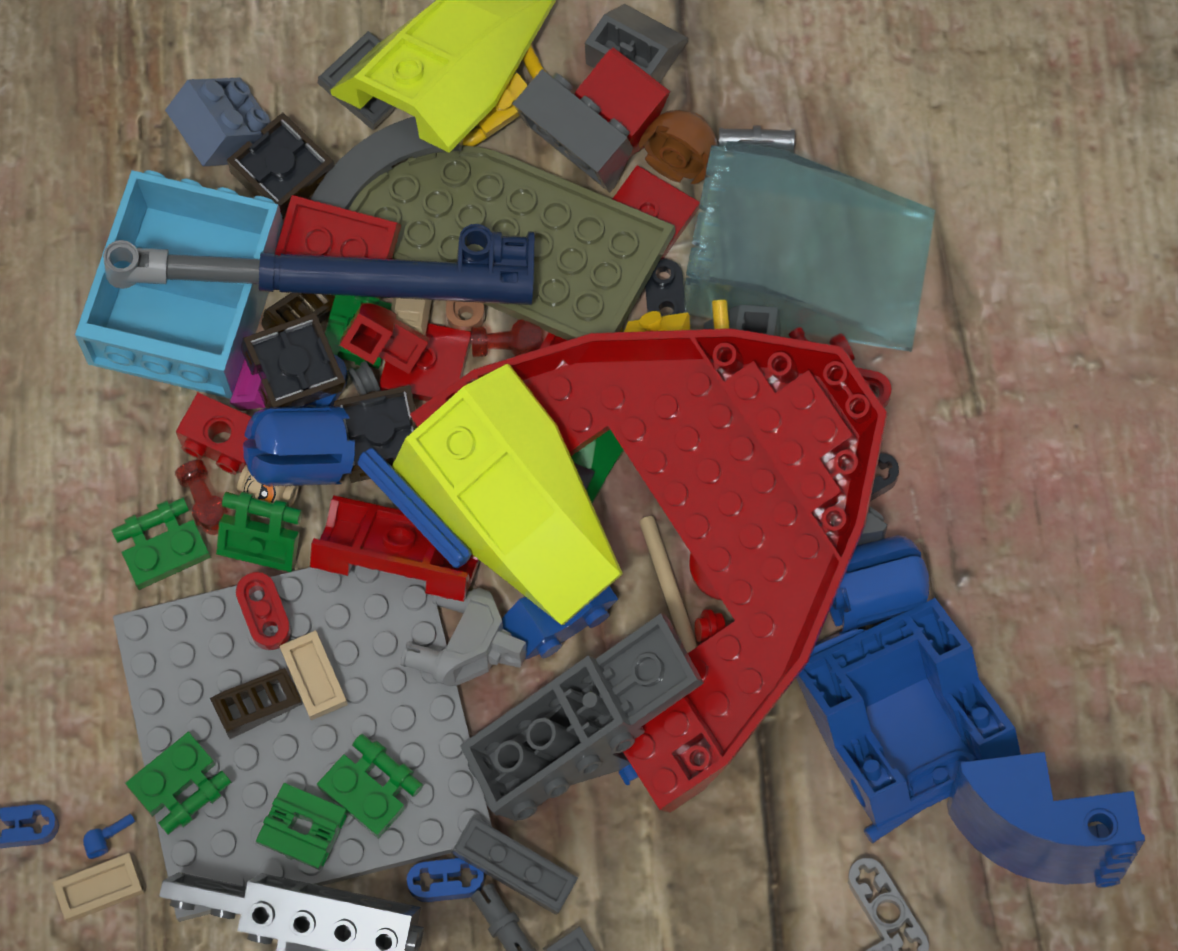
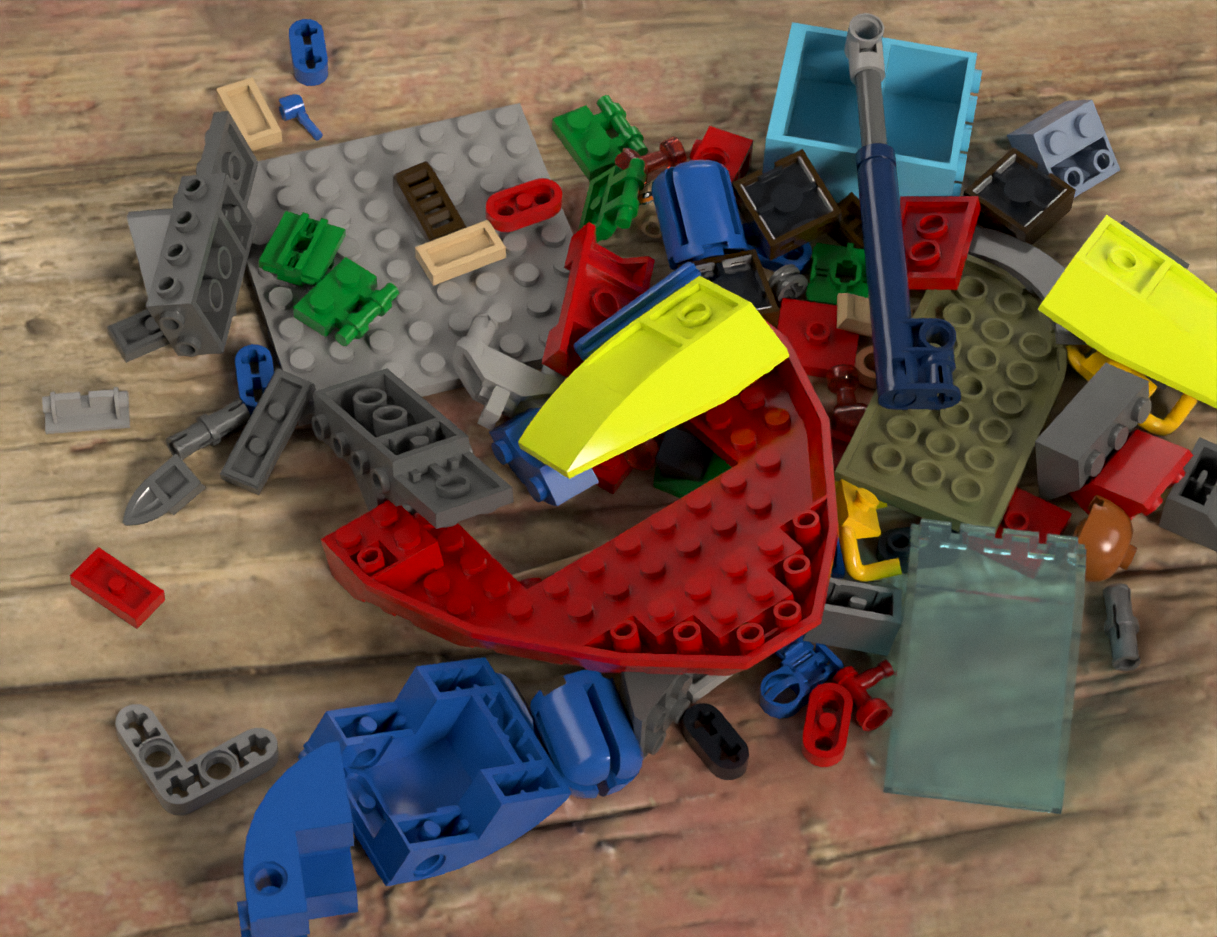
camera: 80 degrees right, 15 degrees down
green plate [125,731,232,835] -> none
red brick [339,303,429,374] -> none

